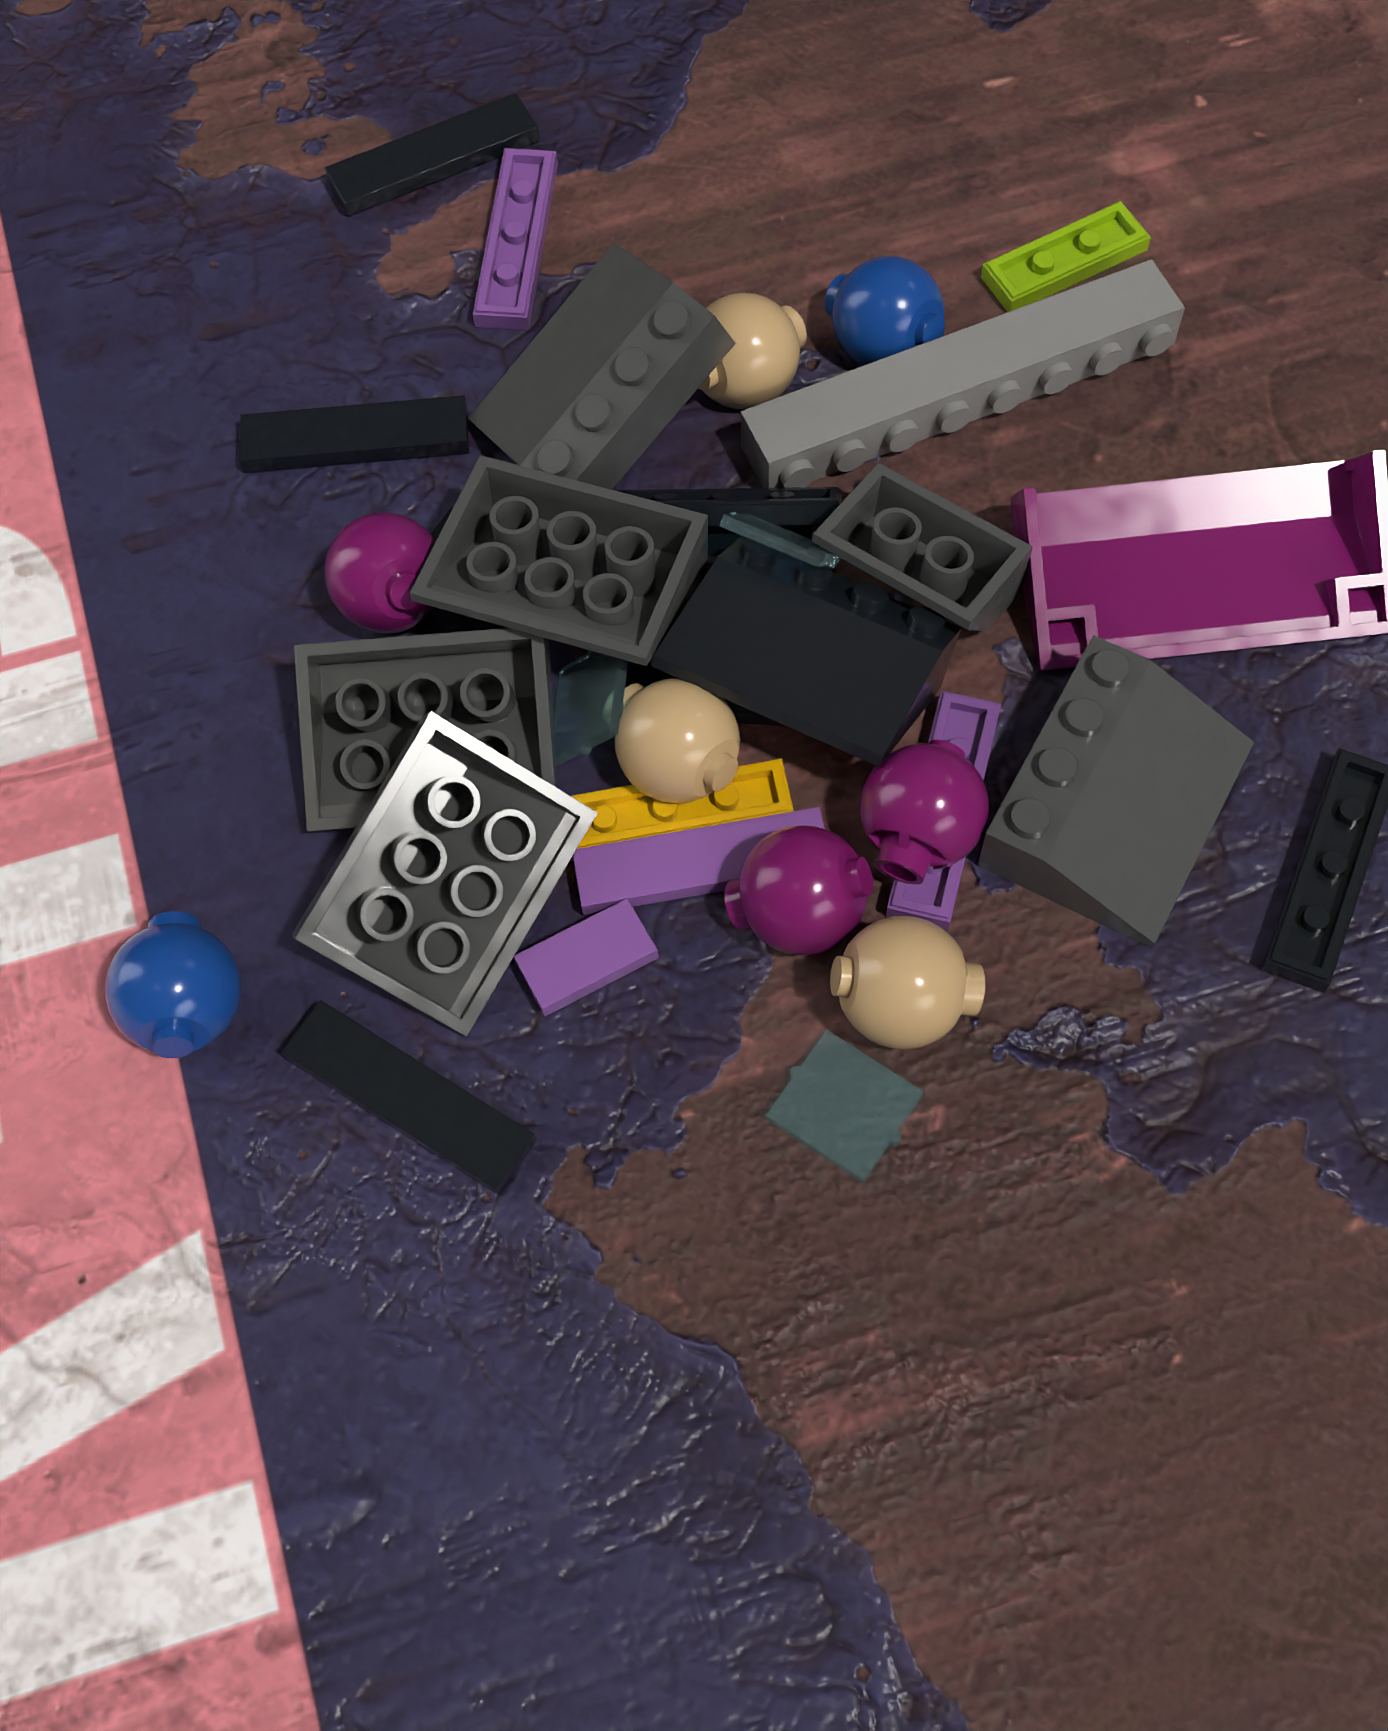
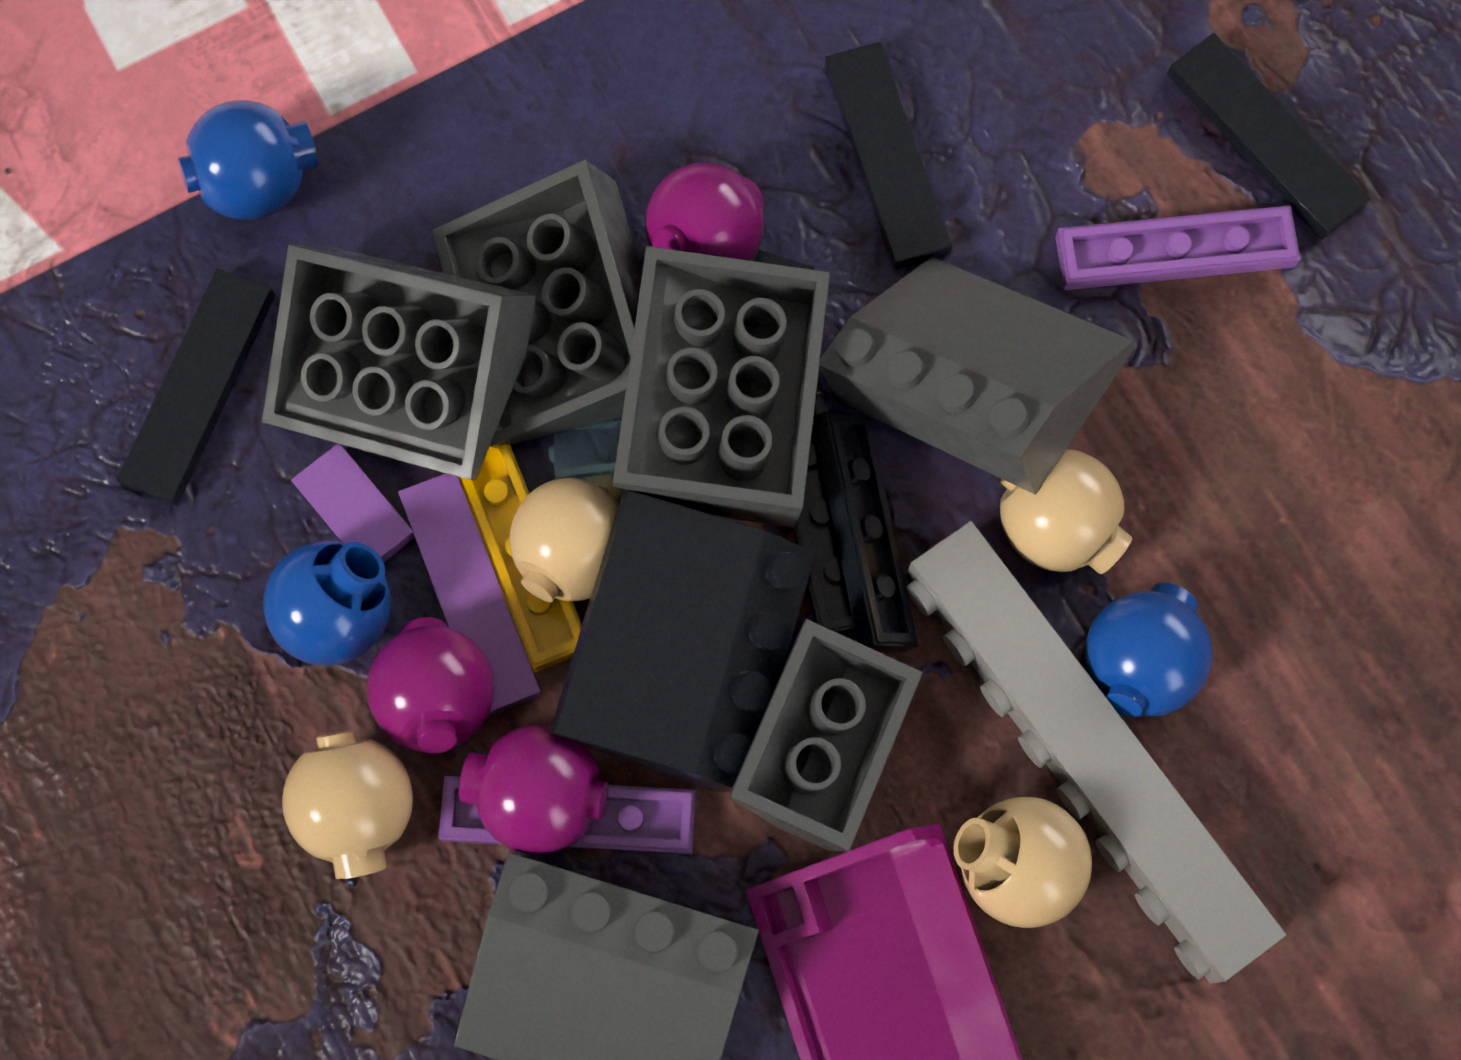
camera: 75 degrees right, 10 degrees up
clear light blue piece [719,512,840,568] -> none
clear light blue piece [766,1030,924,1184] -> none
lime tile [981,201,1151,312] -> none
none -> blue brick [263,541,391,666]
none -> tan brick [954,797,1092,928]

